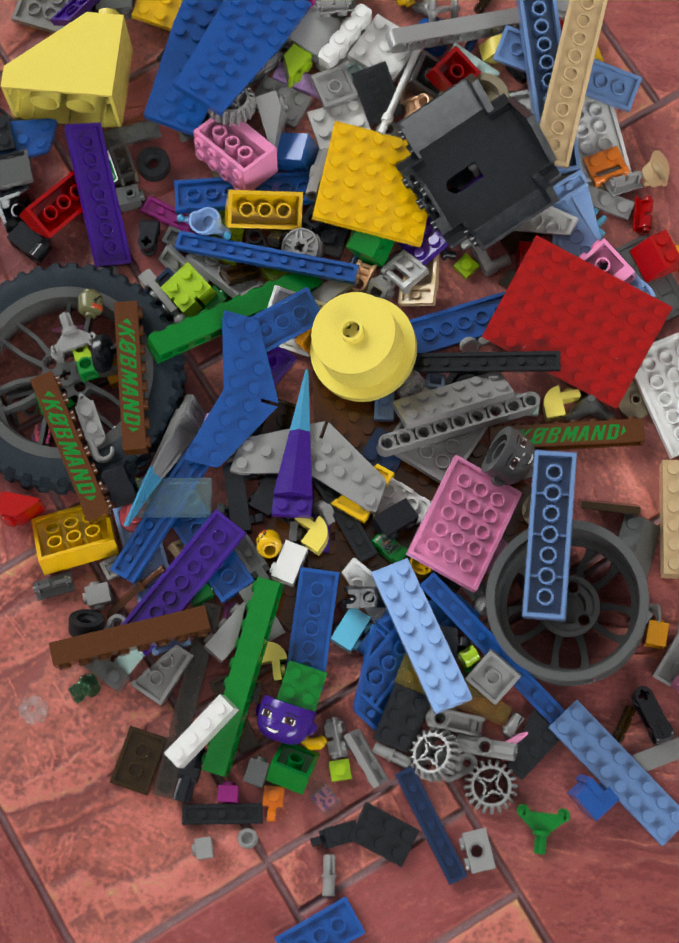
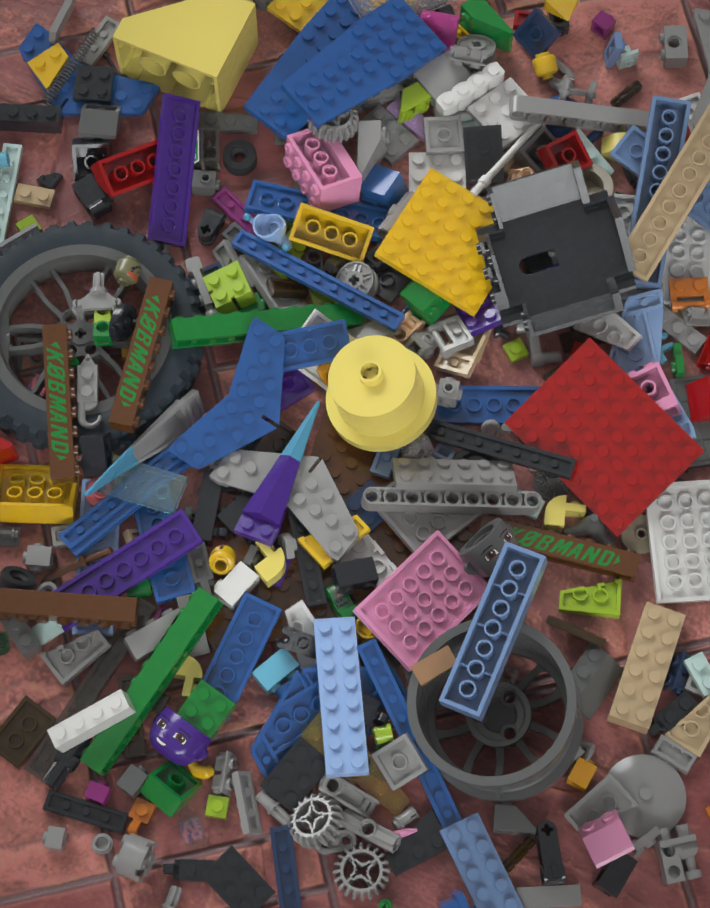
camera: 15 degrees right, 5 degrees down
none -> light grey brick [112,833,158,883]
none -> medium nougat tile [410,645,456,686]
none -> light grey brick [436,377,463,408]
none -> dark grey slope [492,802,536,836]
none -> dark grey wheel [534,471,570,501]
none -> lime wing [558,579,622,619]
none -> green plate [670,343,685,379]

